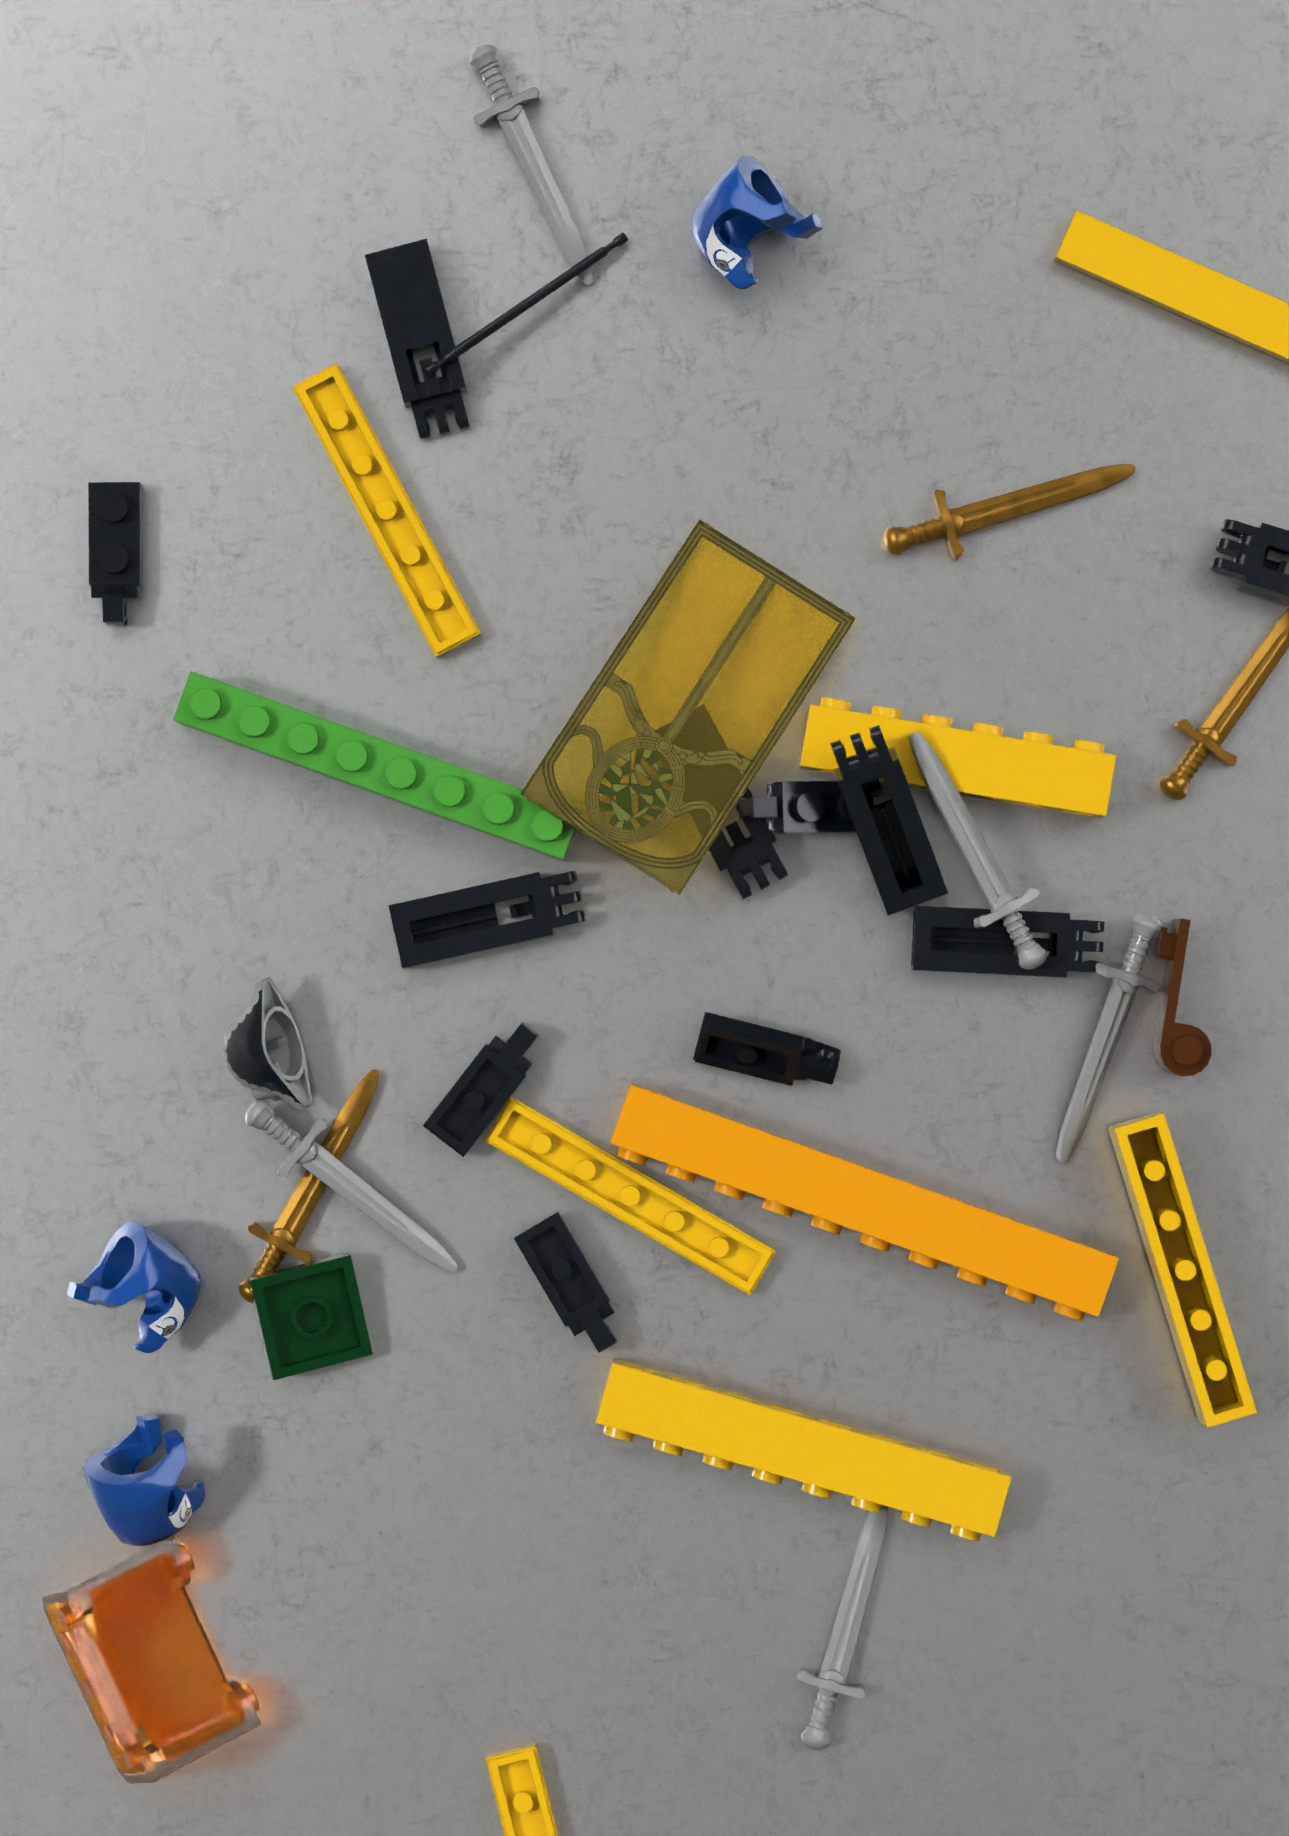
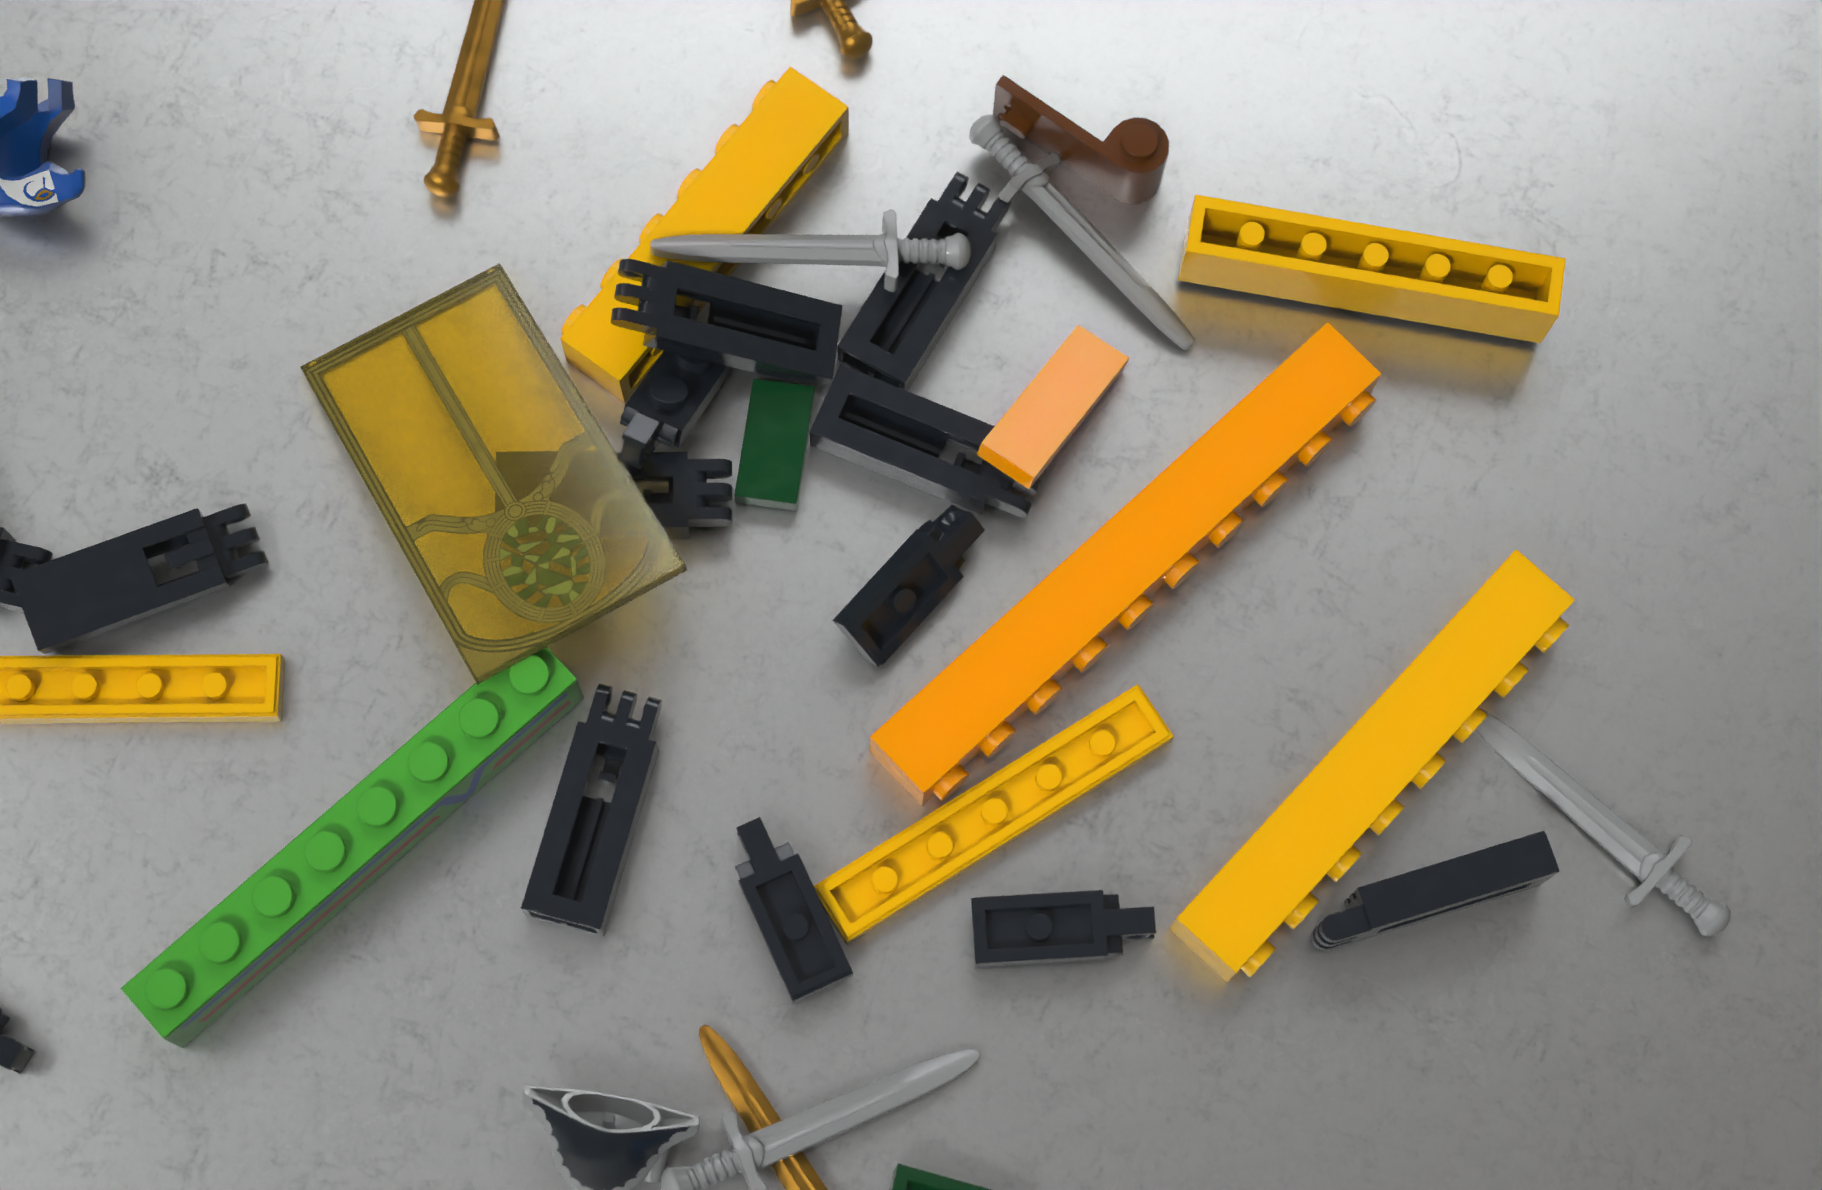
camera: 70 degrees left, 15 degrees down
none -> black hinge [10,503,269,654]
none -> dark green tile [734,379,815,511]
none -> black hinge [809,364,1049,517]
none -> light orange tile [977,325,1129,489]
none -> black hinge [1311,830,1560,951]

